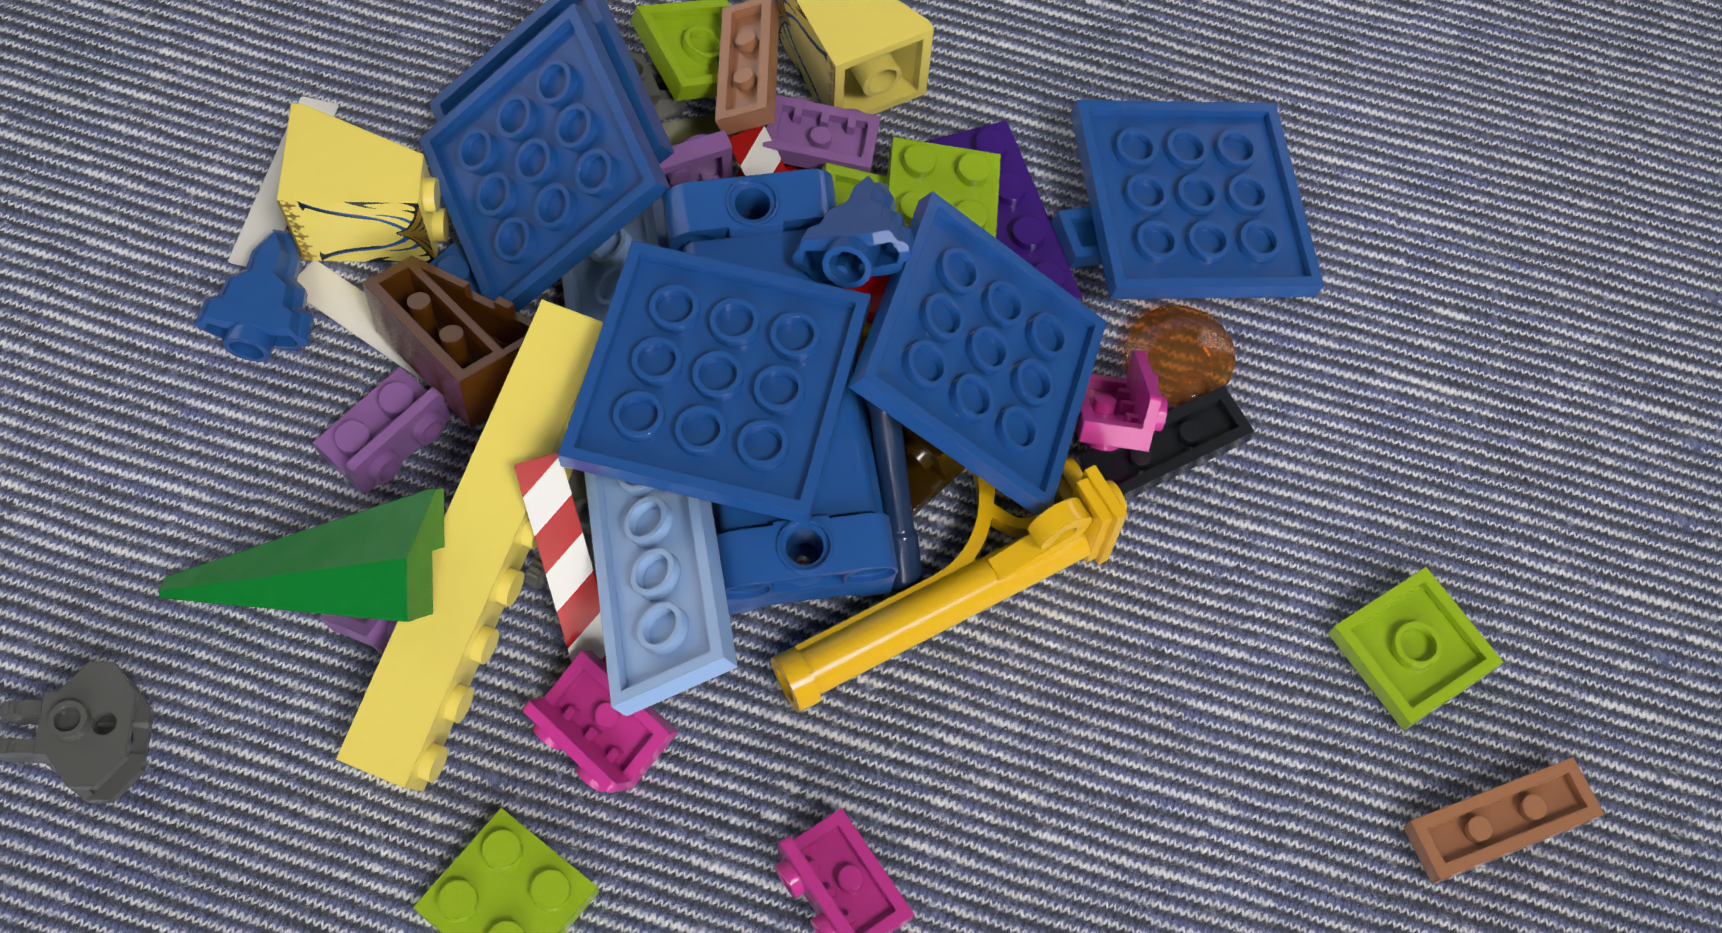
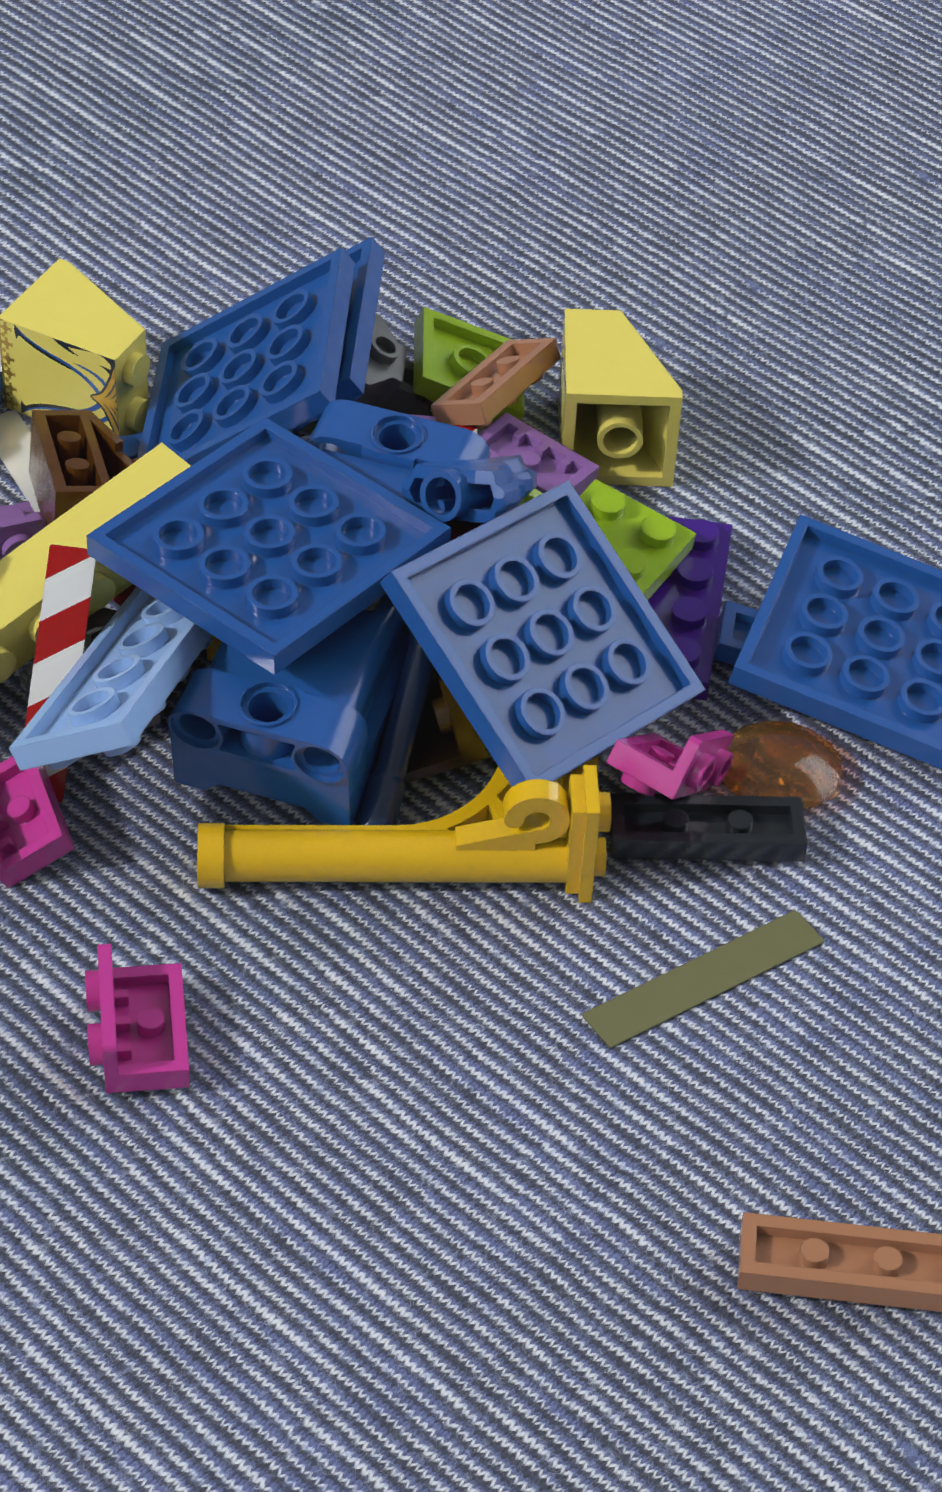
camera: 30 degrees right, 20 degrees down
lime plate [1328,567,1503,731] -> none
none -> olive sticker [582,910,824,1048]

